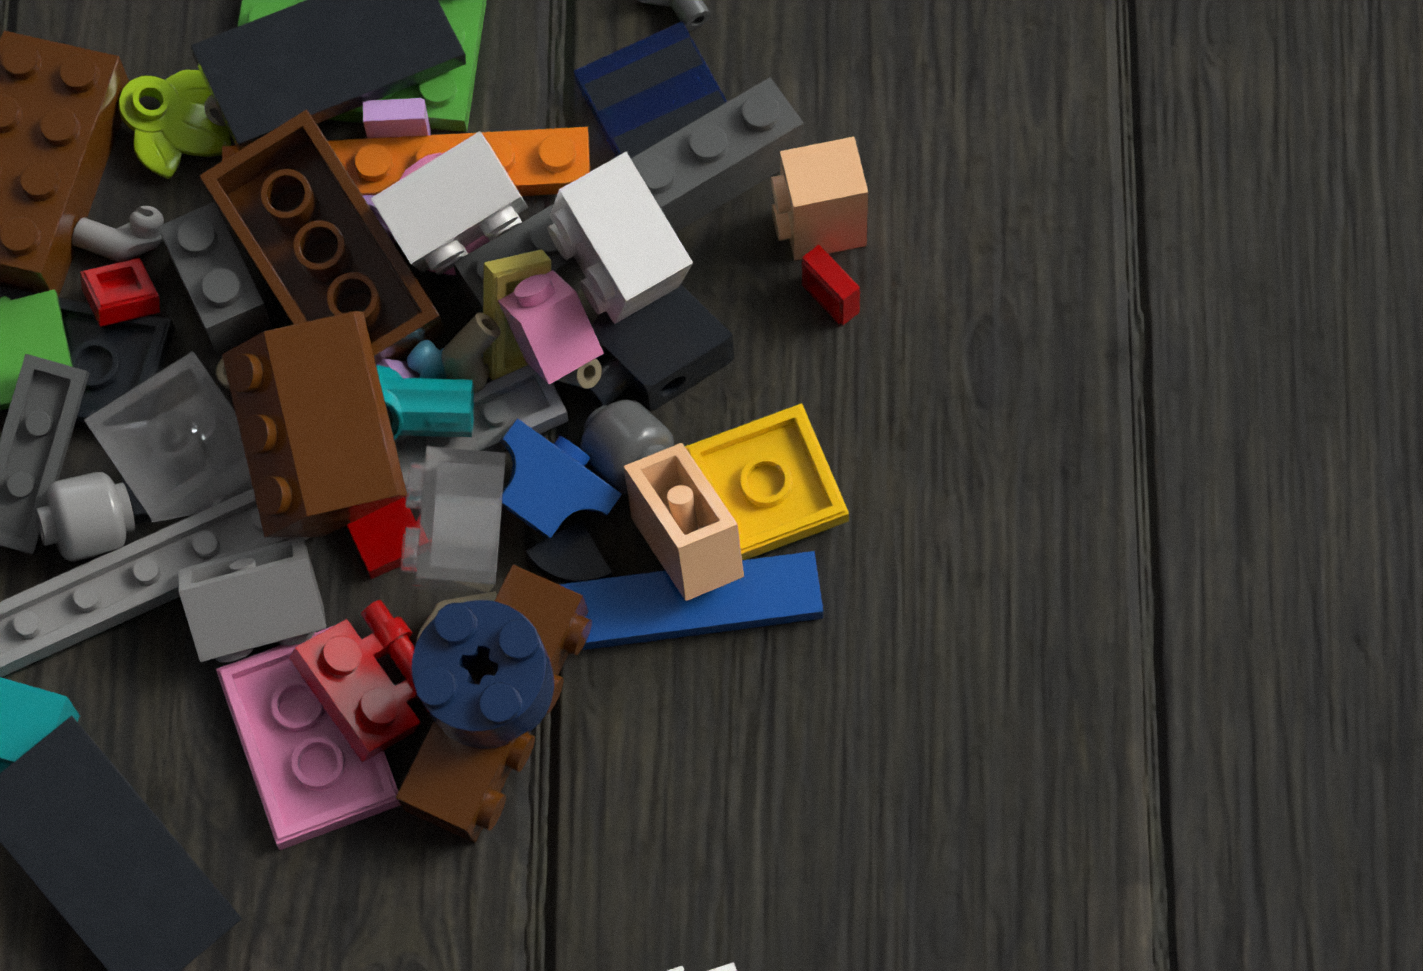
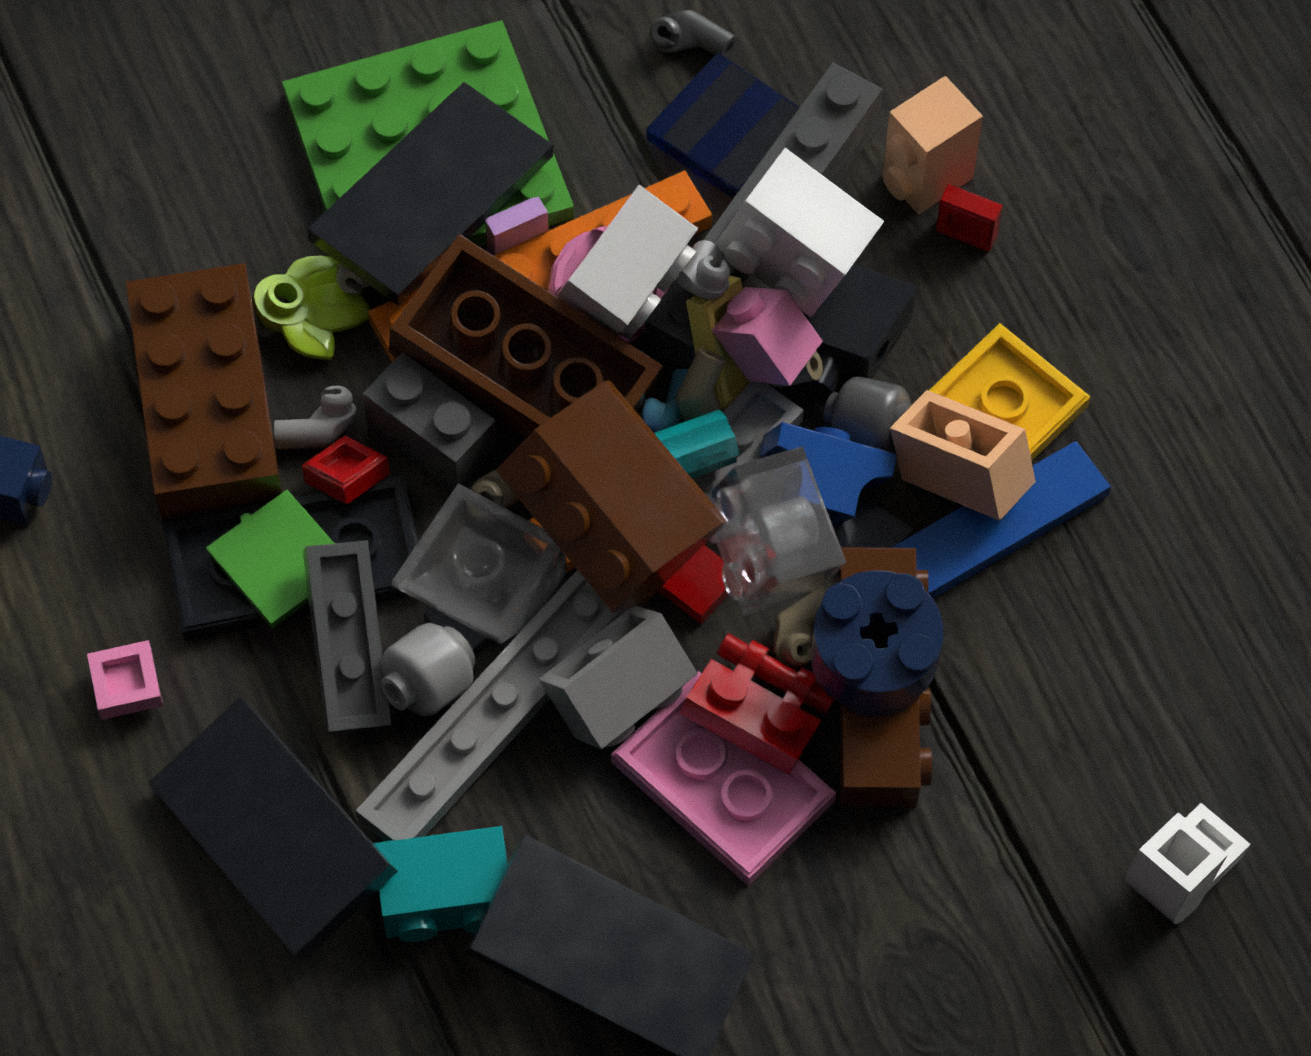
camera: 30 degrees left, 5 degrees down
none -> light grey arm [677,240,730,300]

